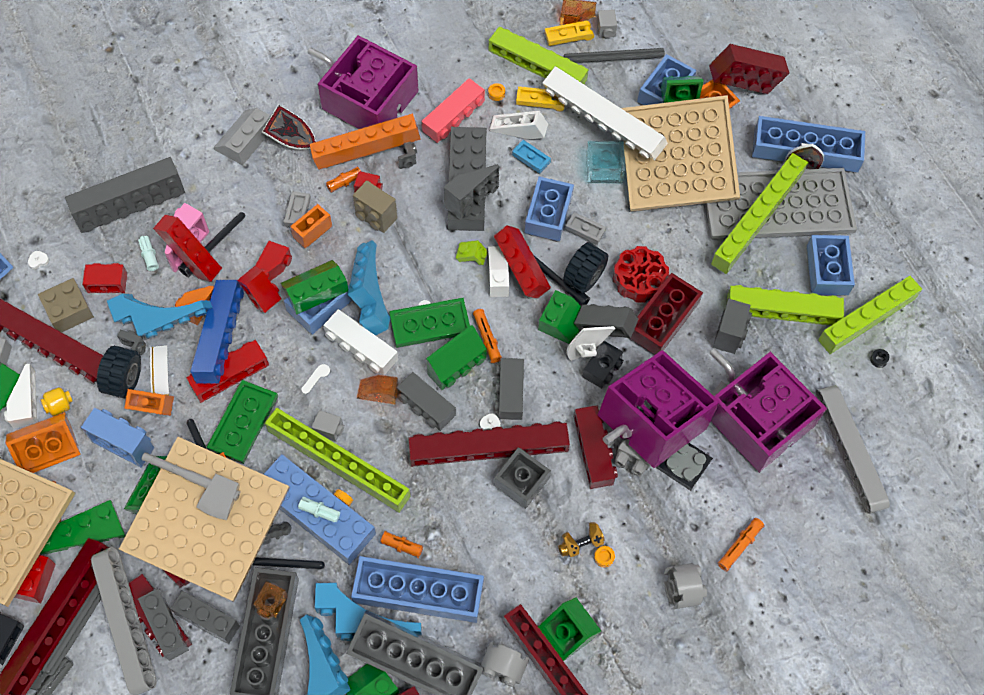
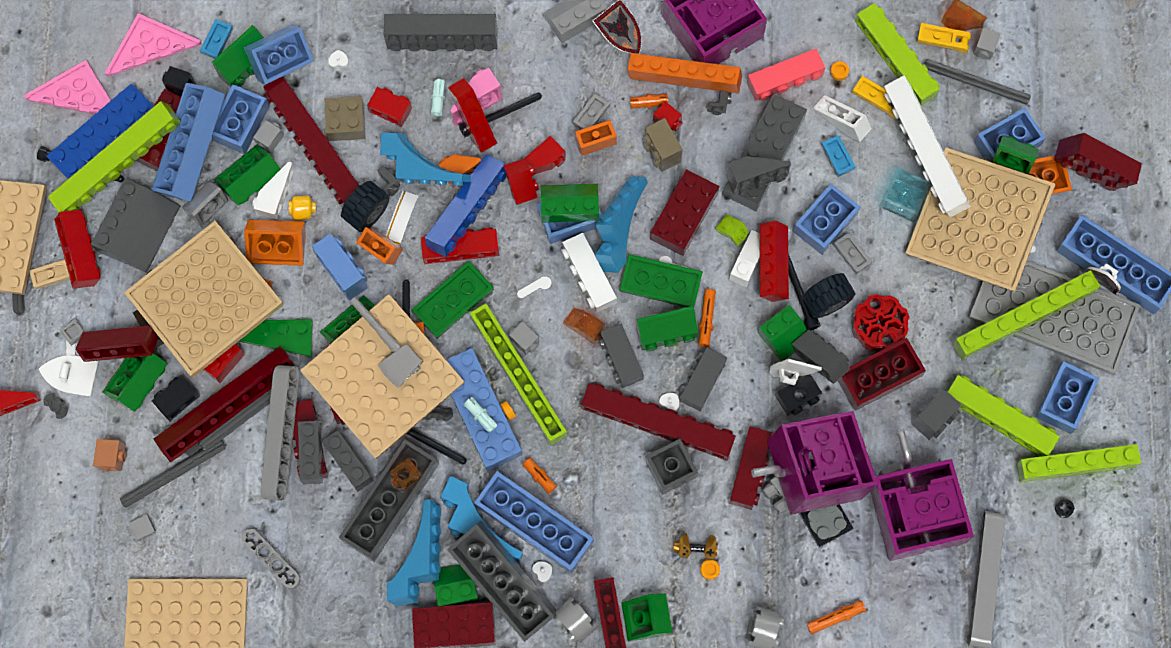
camera: 30 degrees right, 10 degrees up
none -> white piece [532,562,552,583]
none -> dark red brick [650,169,720,256]

